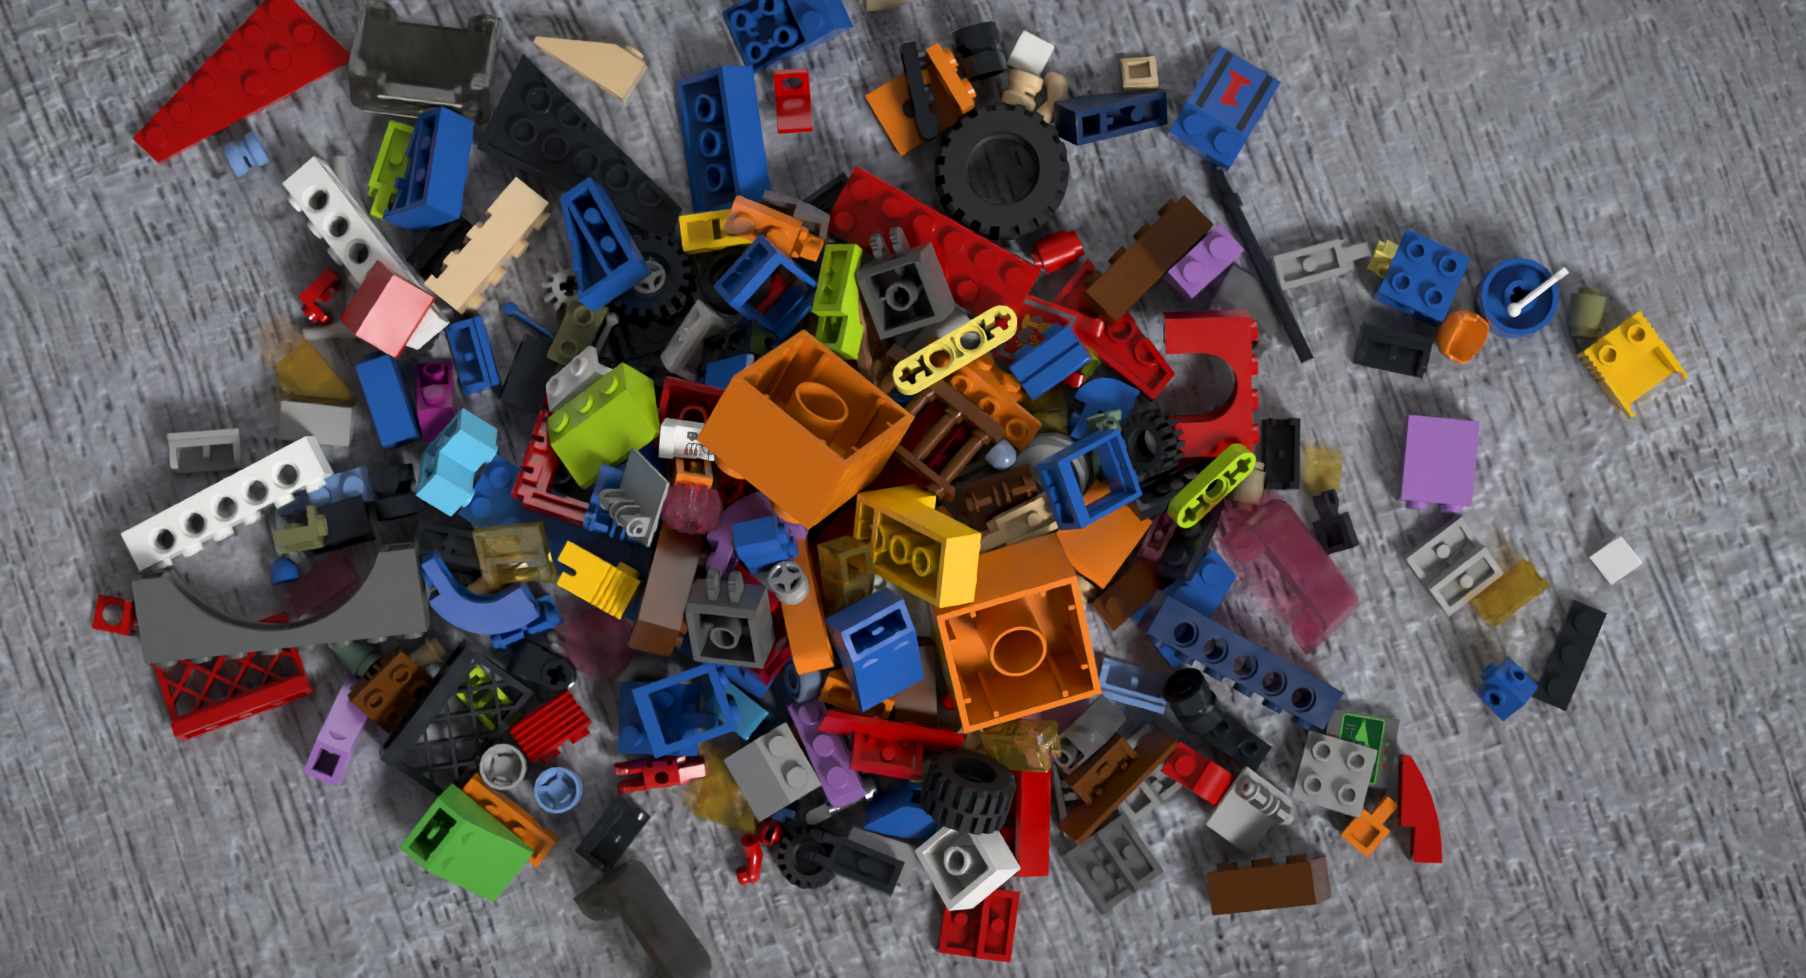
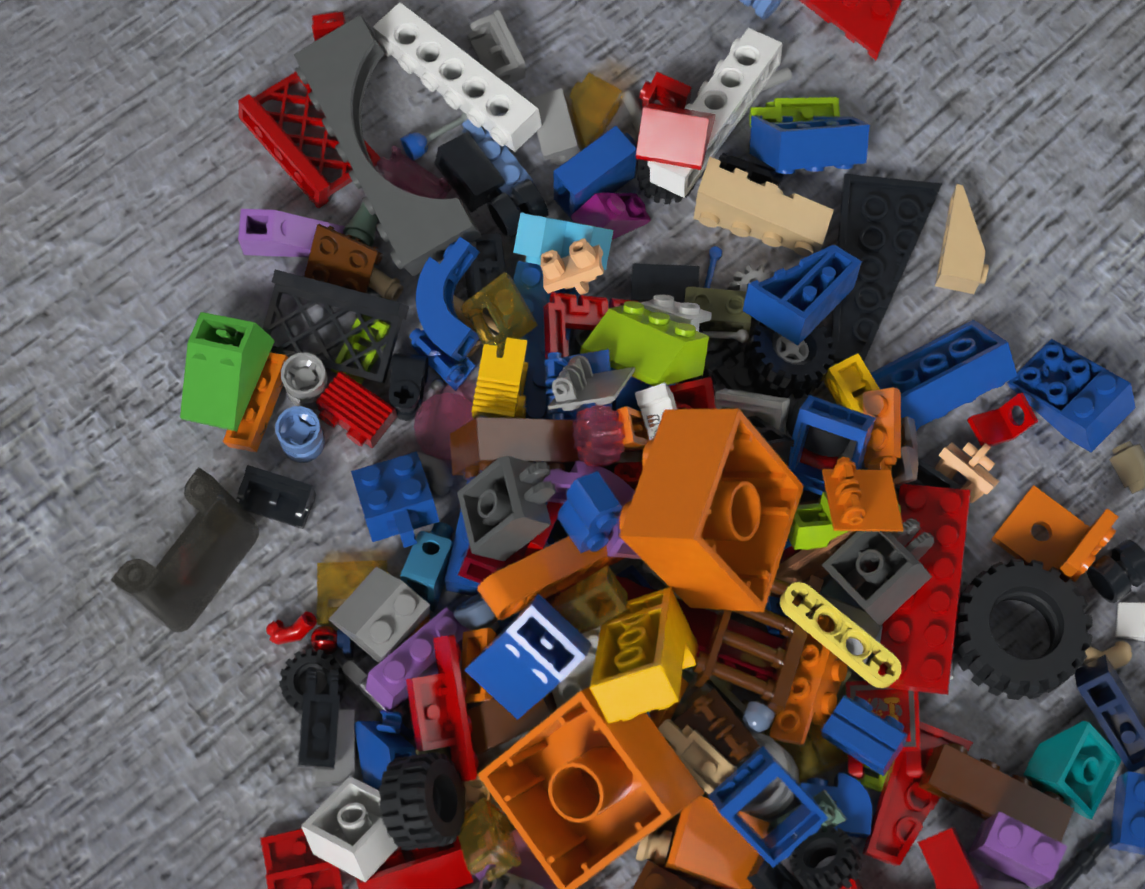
camera: 75 degrees right, 15 degrees down
olive bracket [273,505,328,554] -> none
clear smoke windscreen [347,0,503,125] -> none
blue hinge [446,315,502,396] -> none
red hinge [613,755,707,794] -> none
blue window [631,663,742,758] -> none
light grey wheel [768,561,810,605] -> none
black hinge [899,41,940,142] -> none
tan wheel [1000,69,1044,112] -> none
red brick [1030,229,1085,274] -> none
none -> blue hand [377,710,415,739]
none -> light nougat hips [541,238,604,295]
none -> orange hinge [822,457,904,532]
none -> light nougat hips [935,442,1000,503]
none -> teal slope [1023,721,1122,820]

